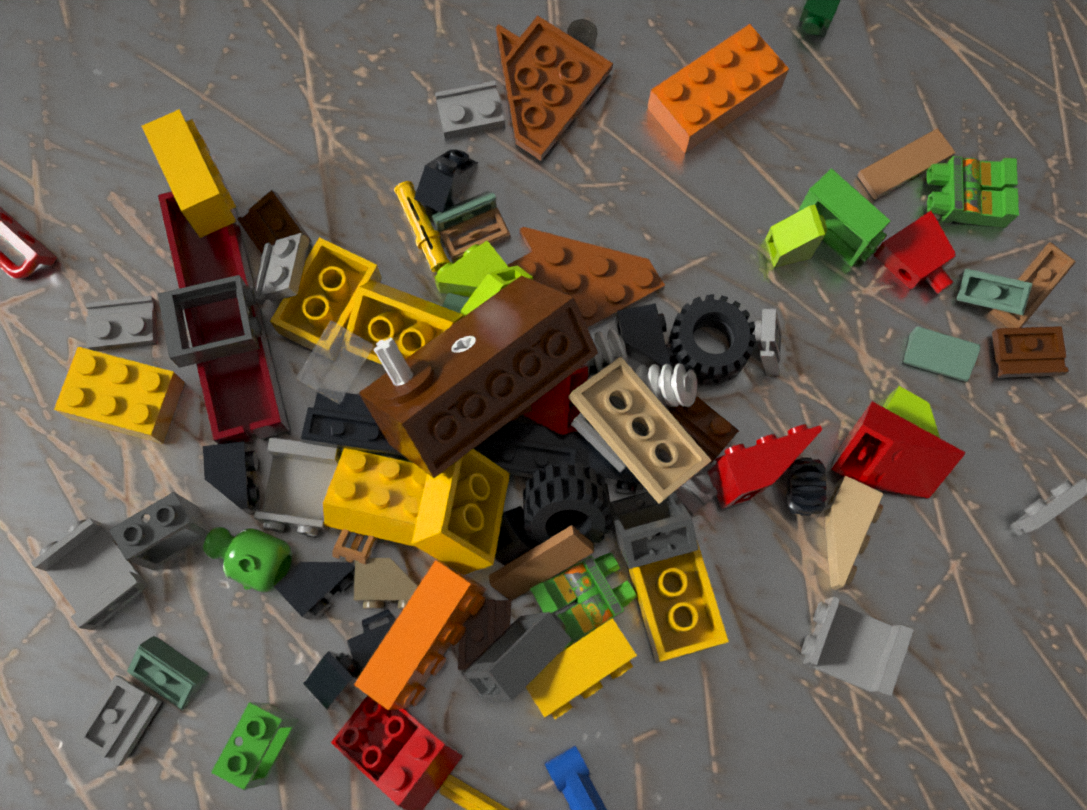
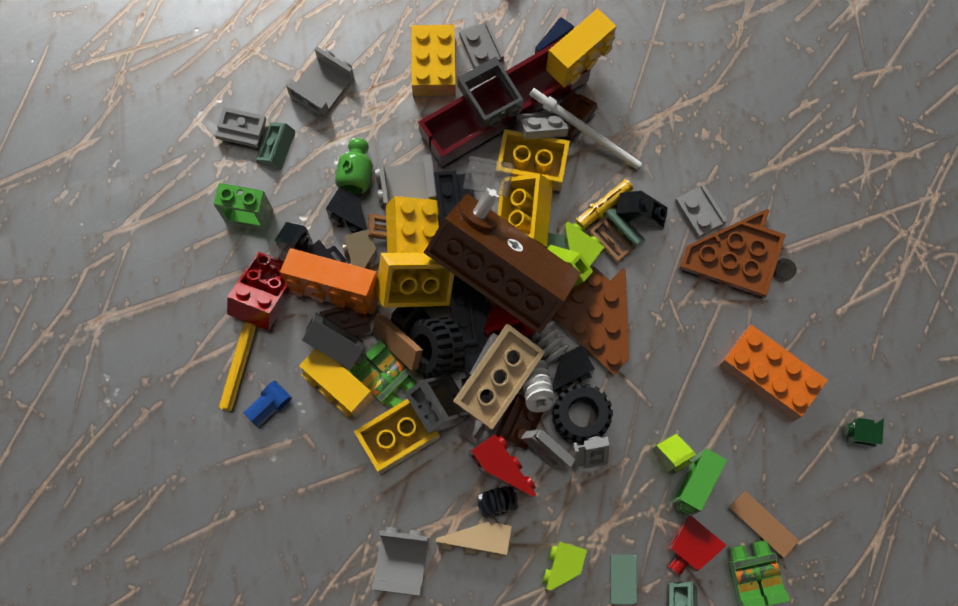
camera: 75 degrees right, 0 degrees up
dark grey window [109,492,211,570] -> none
black slope [203,441,260,515] -> none
red slope [831,401,965,498] -> none
none -> light grey plate [521,429,575,468]
none -> white bar [529,88,642,170]
none -> dark blue slope [535,17,574,54]

